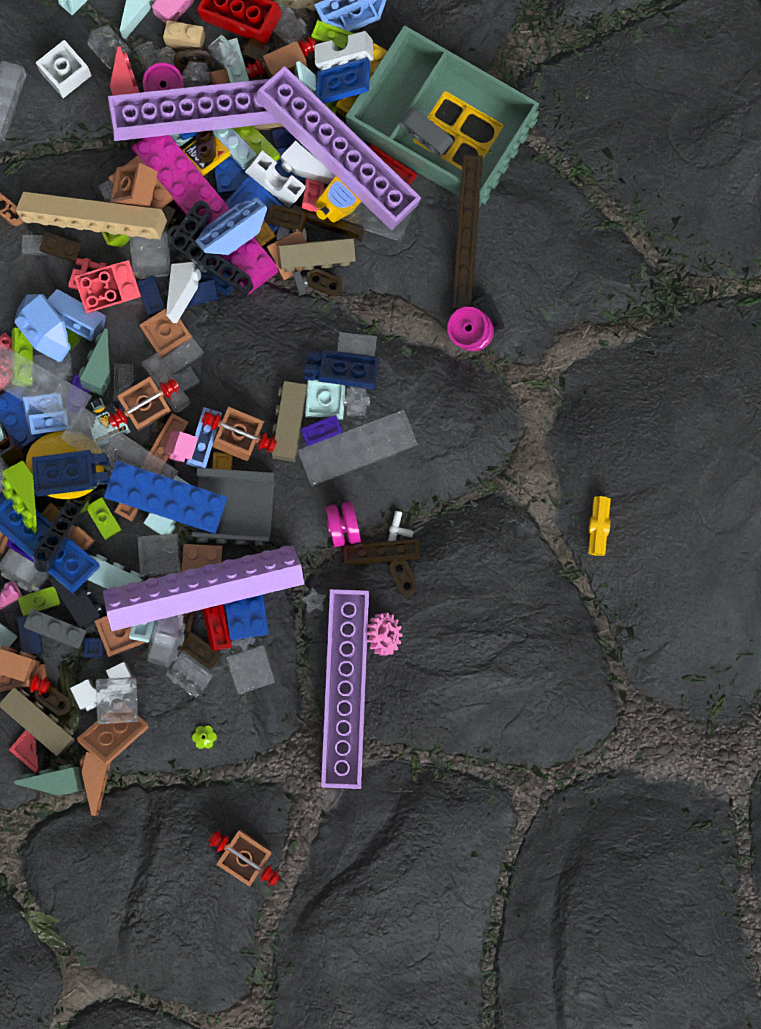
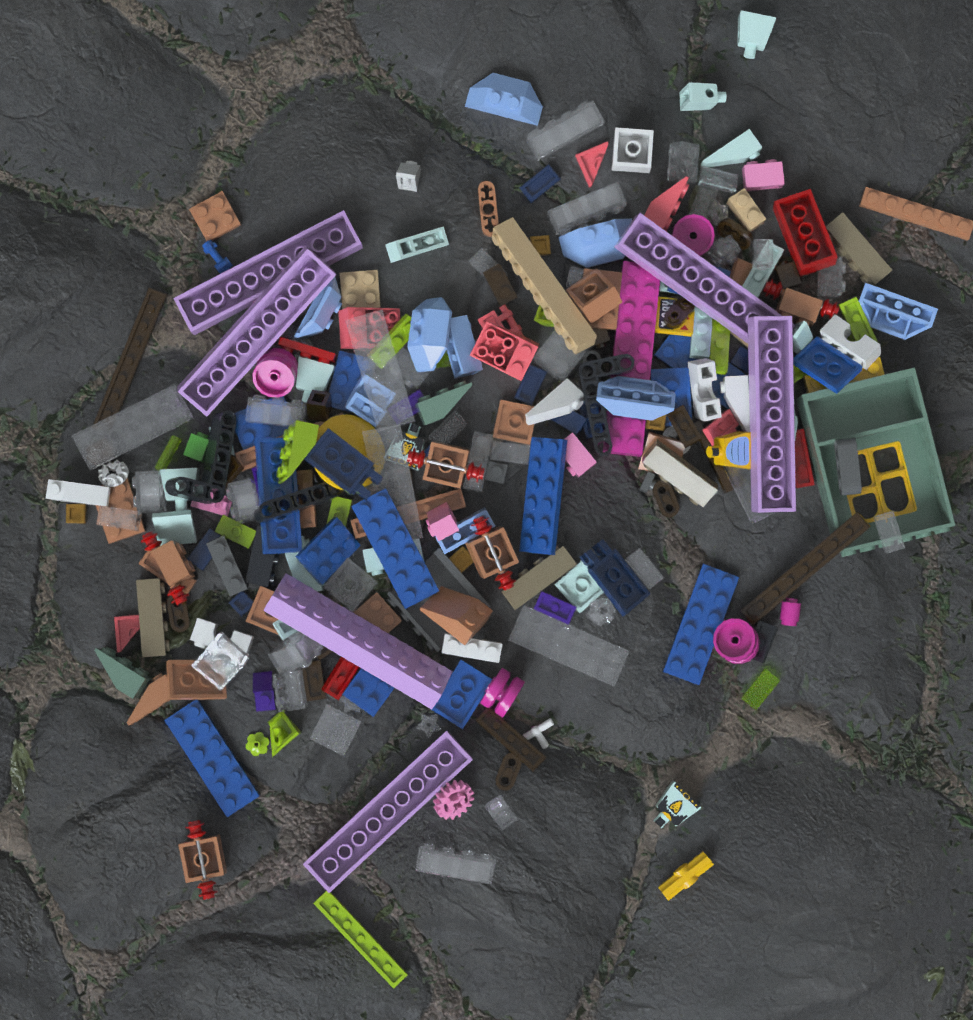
camera: 50 degrees right, 5 degrees up
none -> blue plate [164,700,260,817]
none -> dark purple slope [253,671,276,712]
none -> lime slope [267,710,301,757]
none -> blue plate [295,517,361,585]
none -> lime plate [313,890,408,989]
none -> clear brick [415,843,496,884]
none -> nougat slope [419,586,493,645]
none -> blue plate [431,660,492,729]
none -> white arch [441,633,502,663]
none -> clear slope [484,795,518,830]
none -> dark blue tile [519,164,561,203]
none -> blue plate [519,437,567,555]
none -> pearl gold tile [530,235,551,256]
none -> clear brick [547,182,627,236]
none -> light blue wedge [558,218,632,268]
none -> bright pink brick [564,432,597,478]
none -> coral tile [575,141,609,188]
none -> torso [654,780,701,828]
none -> blue plate [662,564,739,685]
none -> clear plate [698,166,738,194]
none -> clear neon green tile [741,668,780,711]
none -> dark pink brick [780,598,801,626]
none -> clear tile [874,511,905,554]

